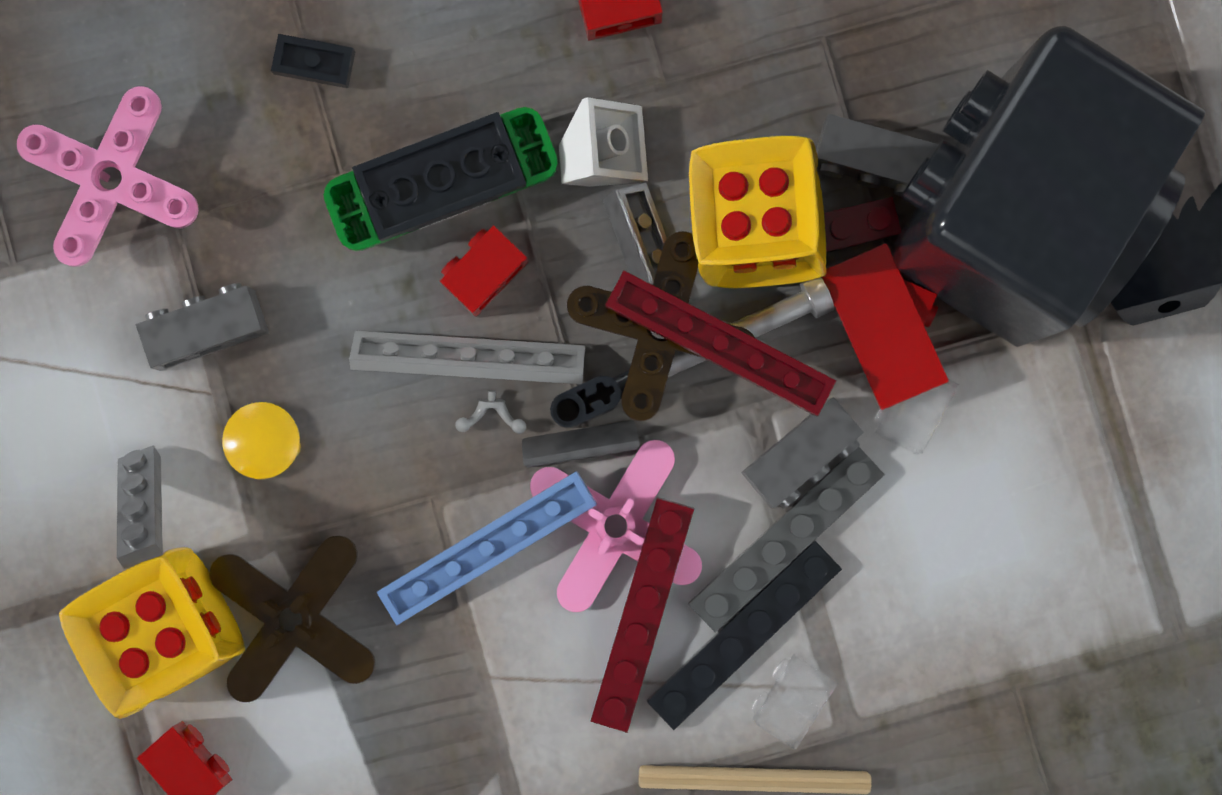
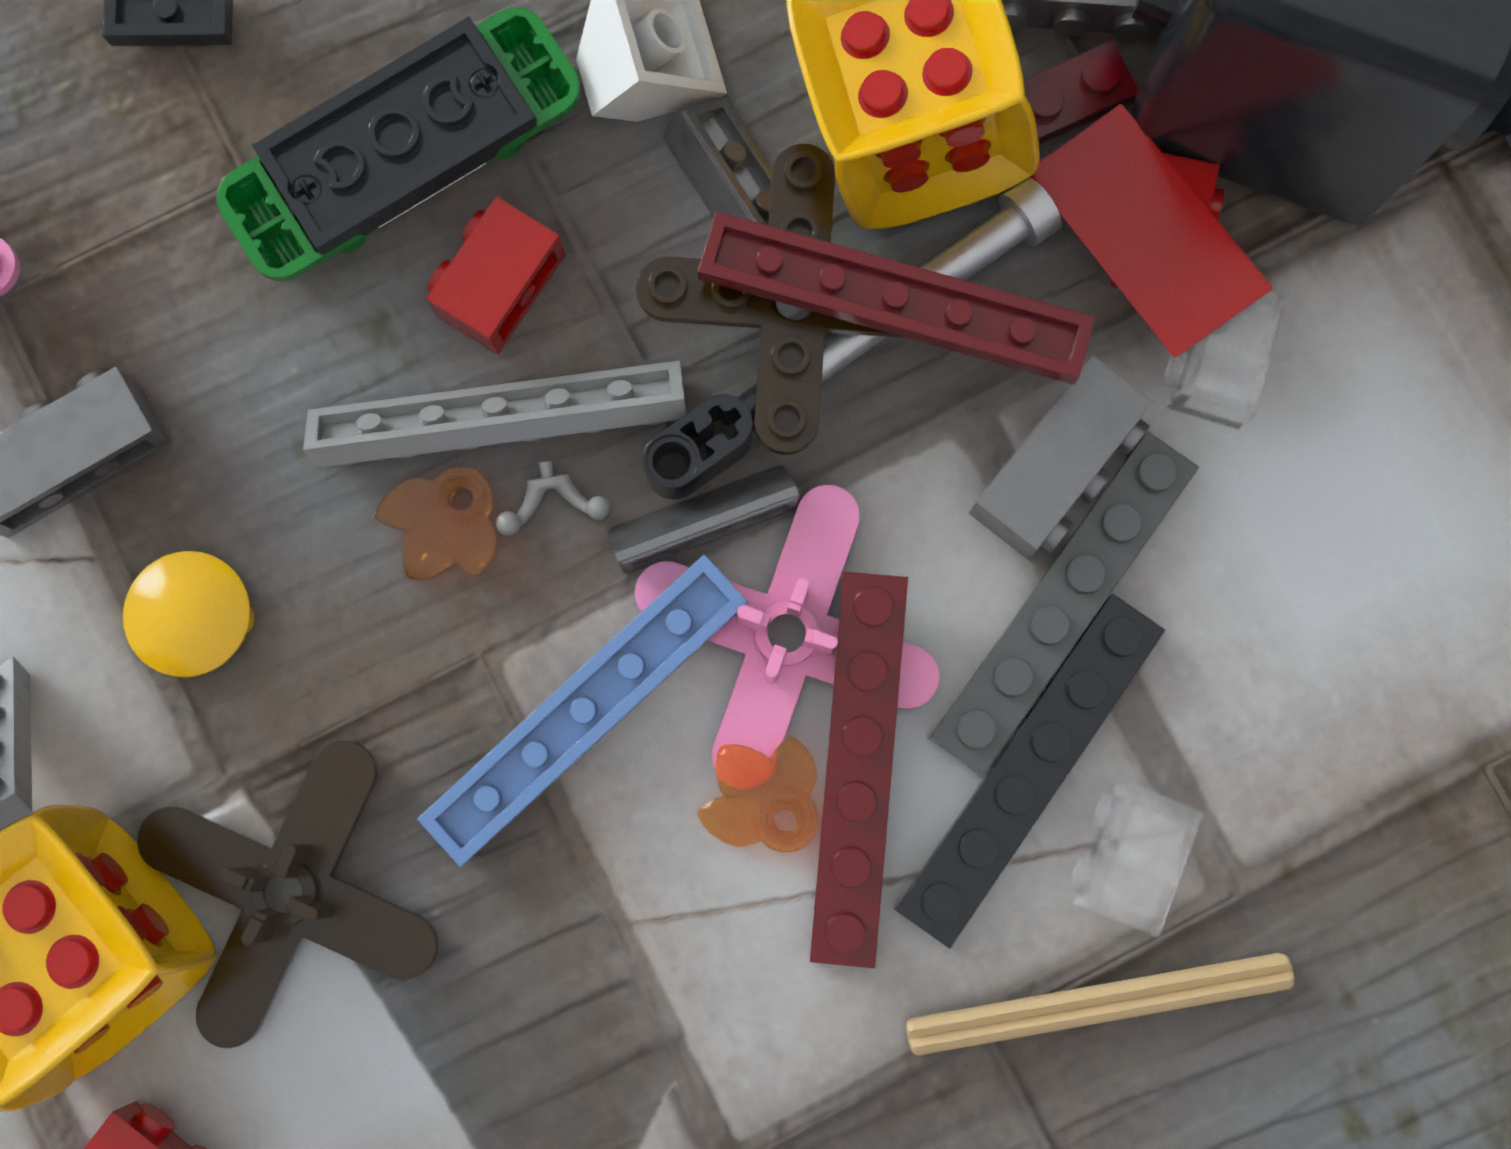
camera: 10 degrees left, 5 degrees down
none -> clear orange plate [375,467,497,580]
none -> clear orange plate [697,736,818,852]

